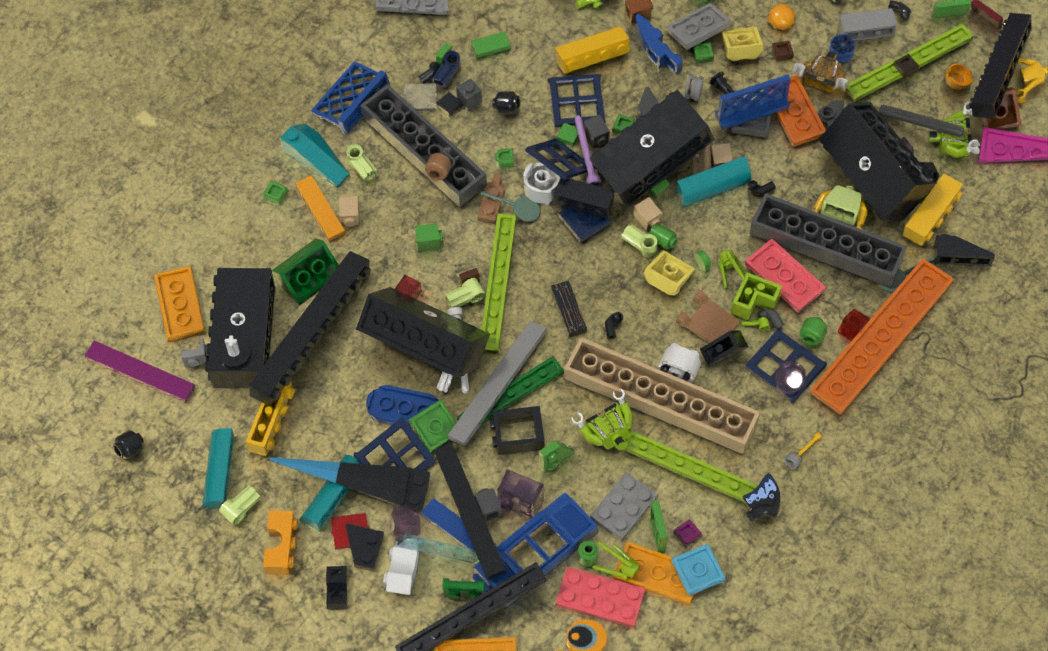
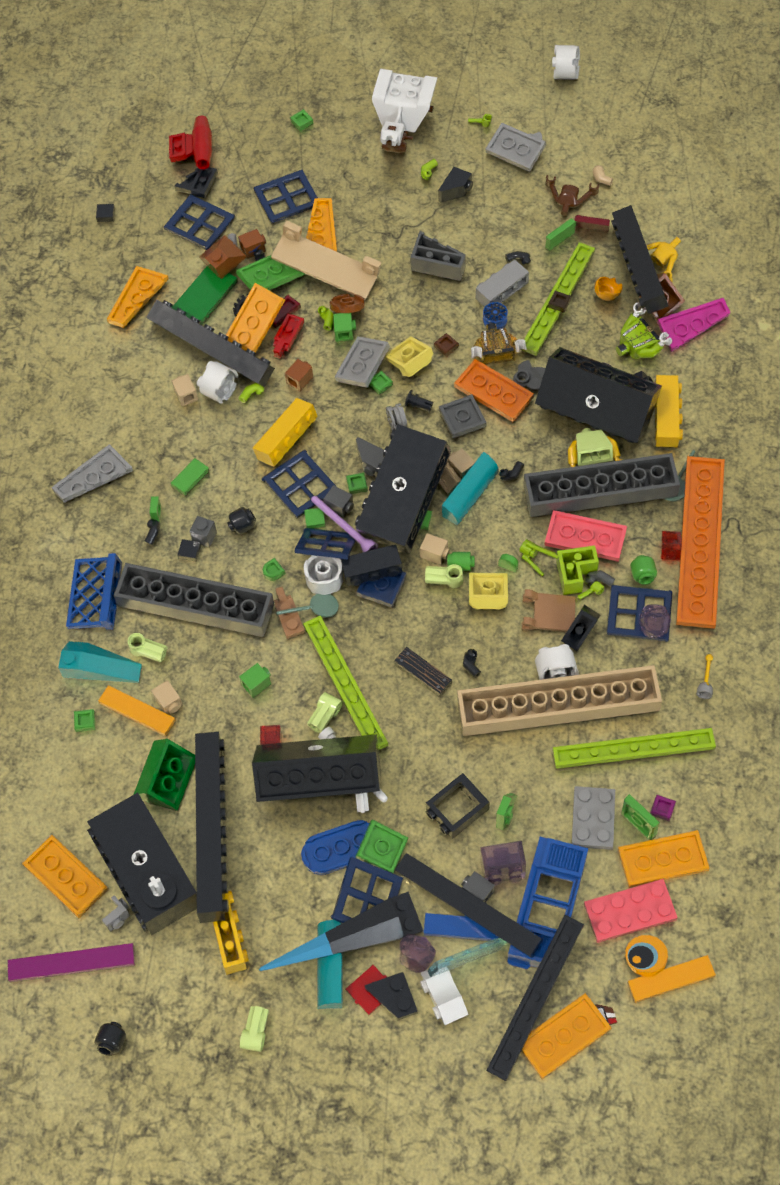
camera: 30 degrees left, 0 degrees up
teal brick [202,428,234,509] -> none
light orange arch [263,510,298,575] -> none
black slope [326,566,347,609] -> none
clear piece [402,83,437,111] -> none
medium nougat head [425,153,452,181] -> none
dark blue piece [432,51,461,88] -> none
green plate [443,578,485,600] -> none
light grey tile [448,321,547,447] -> none
green tile [457,356,564,426] -> none
reddish brown tile [459,268,480,287] -> none
lime torso [571,388,633,451] -> none
bright green brick [578,541,599,567] -> none
lime plant [593,541,640,580] -> none
blue slope [635,13,683,75] -> none
medium azure tile [671,544,726,596] -> none
blue fence [715,74,791,130] -> none
black arm [743,474,781,522] -> none
light orange hair [767,4,796,30] -> none
dark grey axle [879,104,965,137] -> none
black slope [934,234,995,266] -> none

